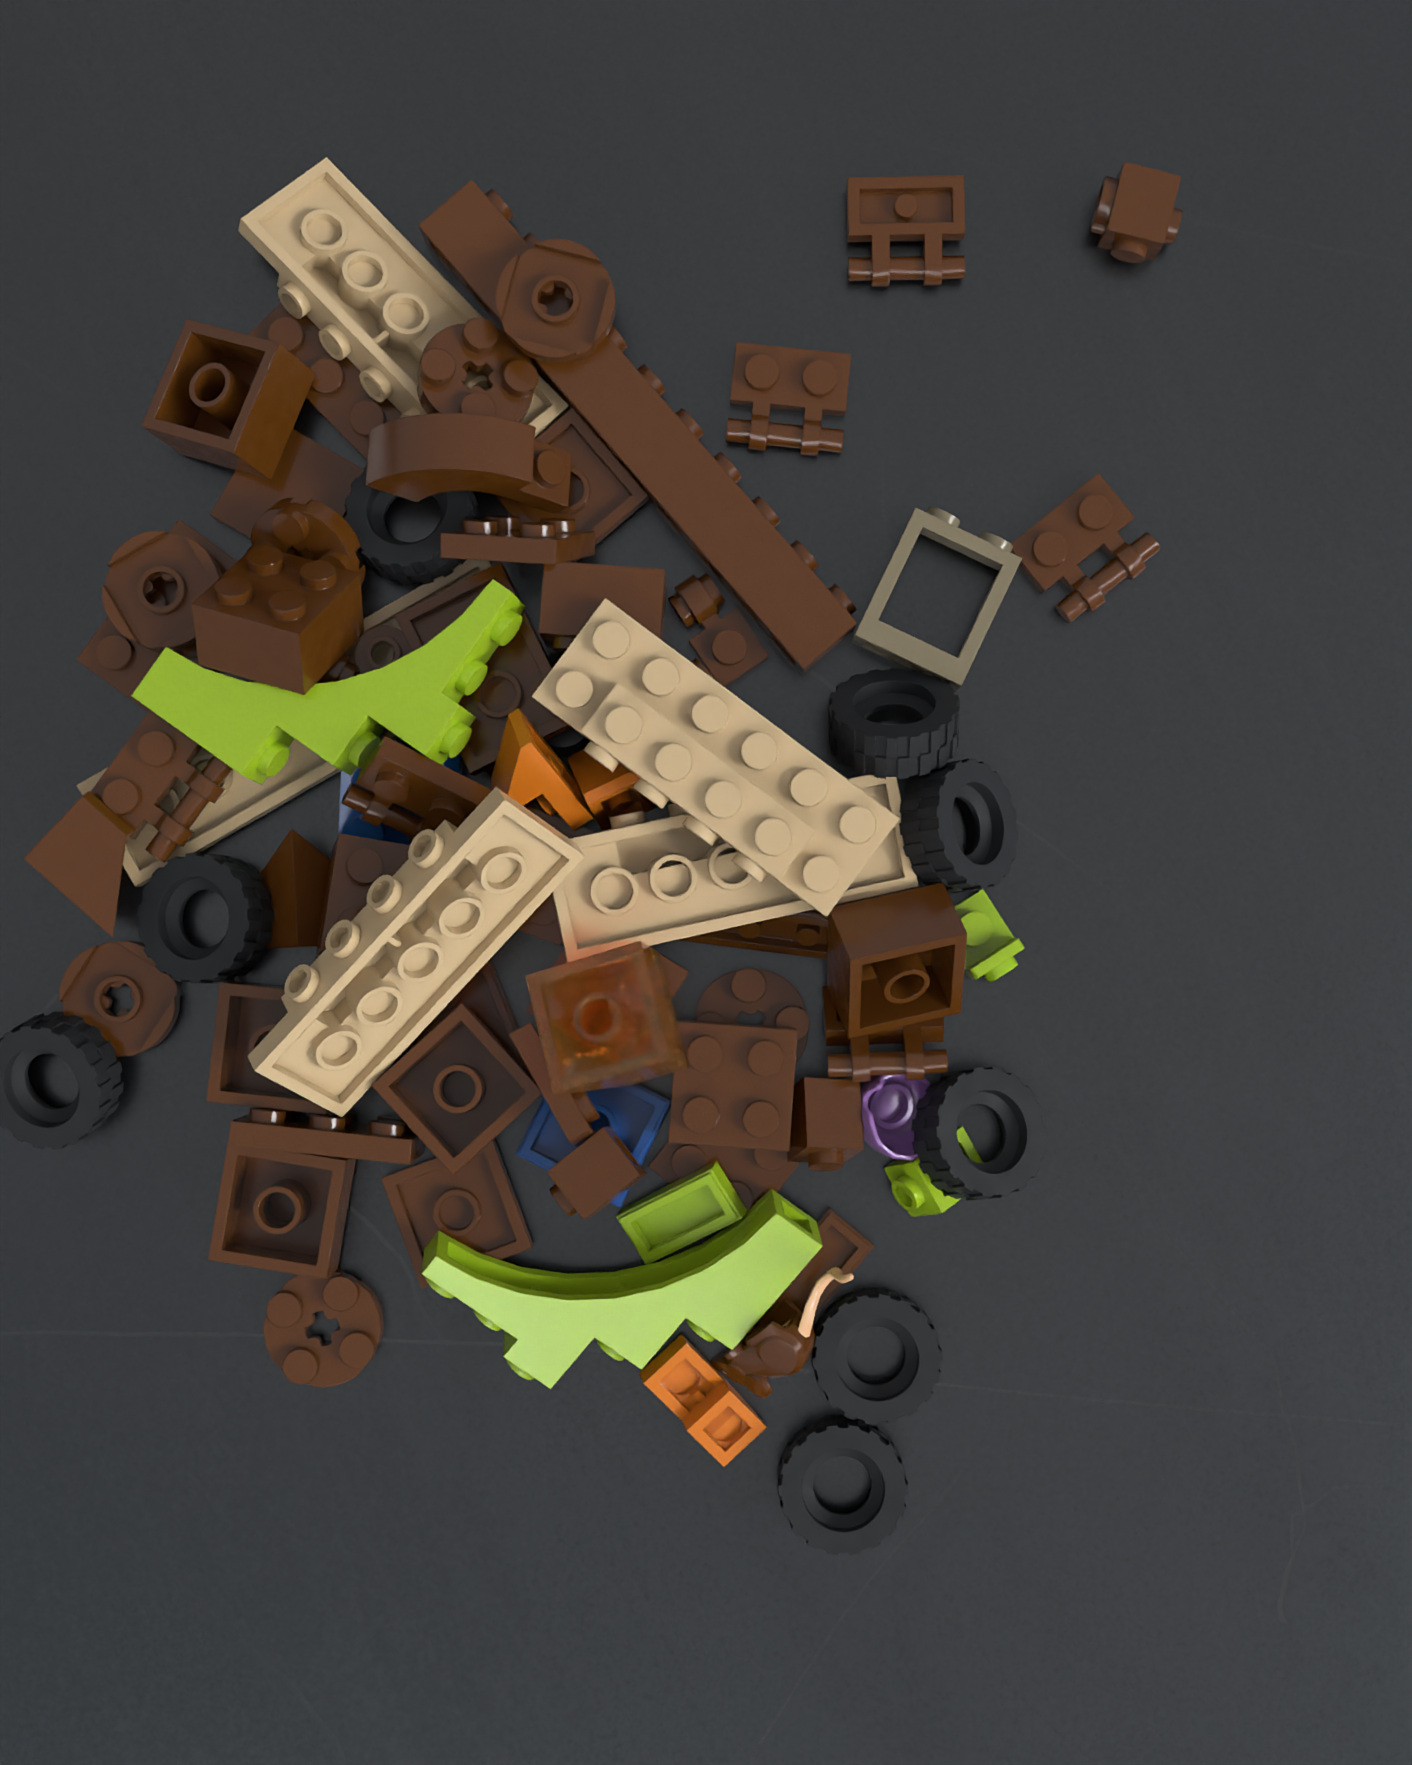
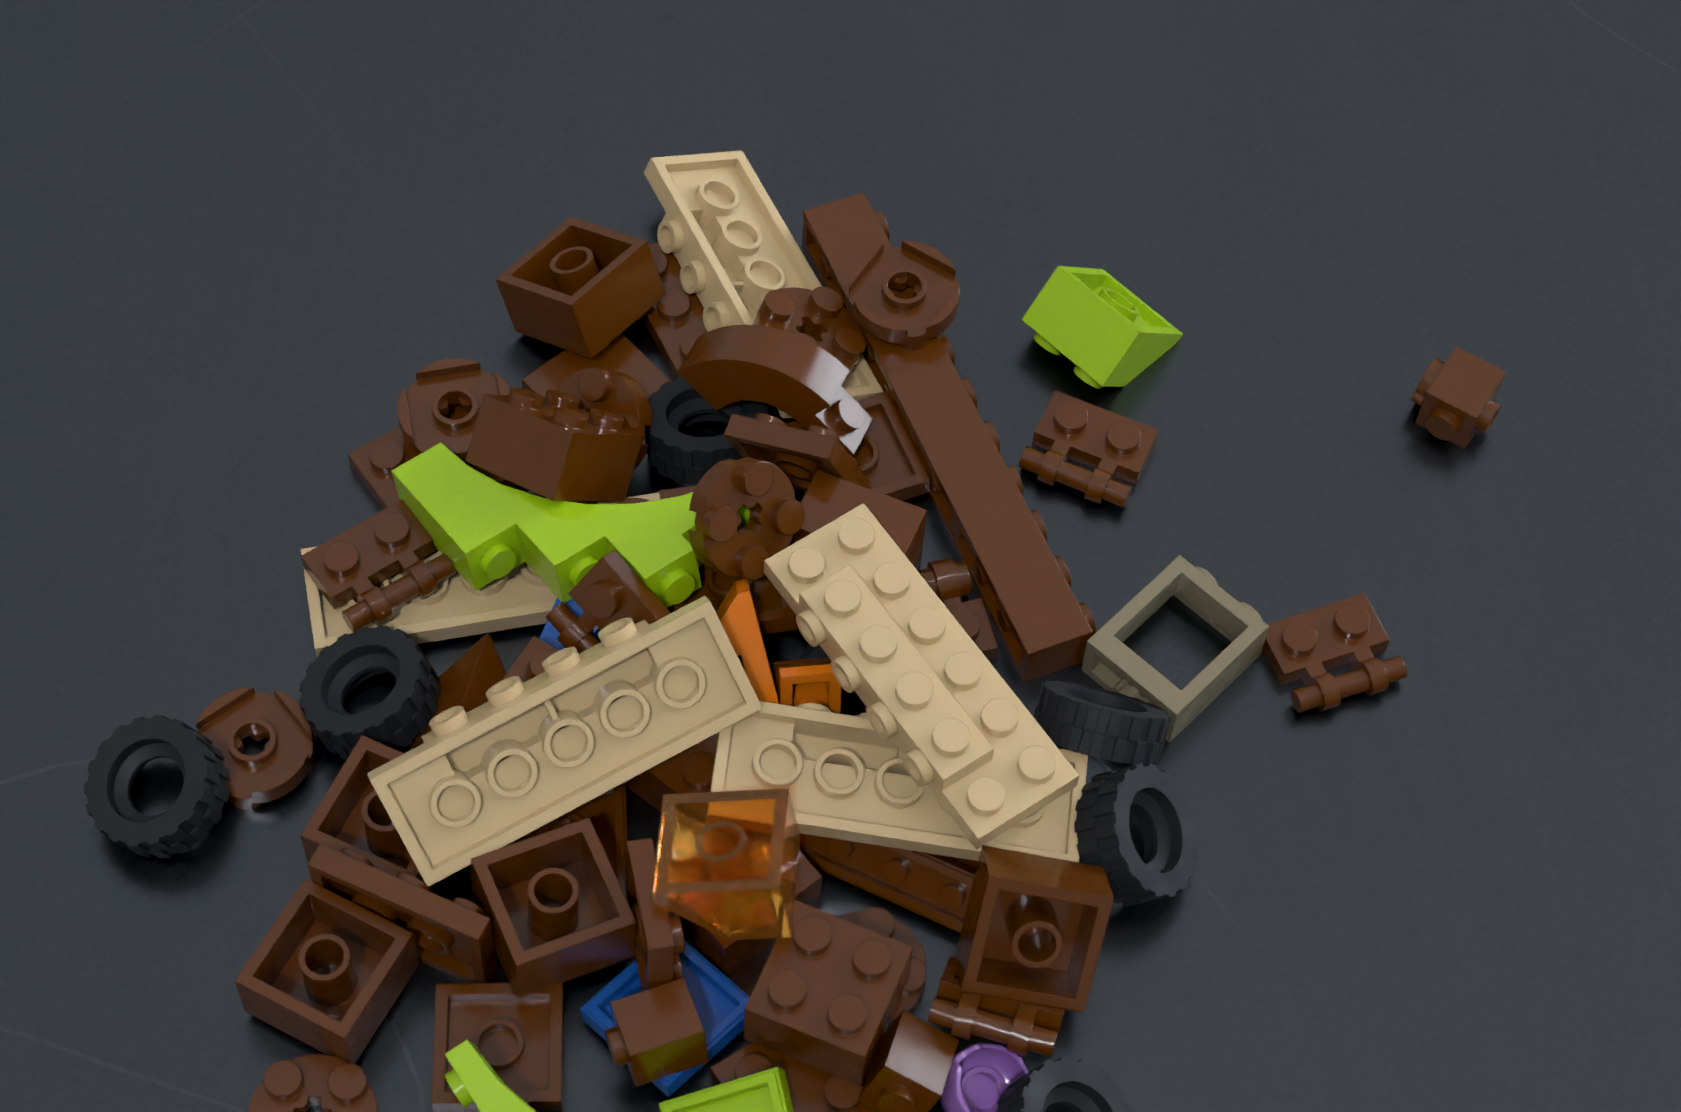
camera: 15 degrees right, 30 degrees down
reddish brown slope [23,791,134,938] -> none
reddish brown plate [846,175,965,287] -> none
lime bracket [954,889,1025,983] -> none
none -> reddish brown plate [688,457,805,580]
none -> lime slope [1021,266,1183,389]

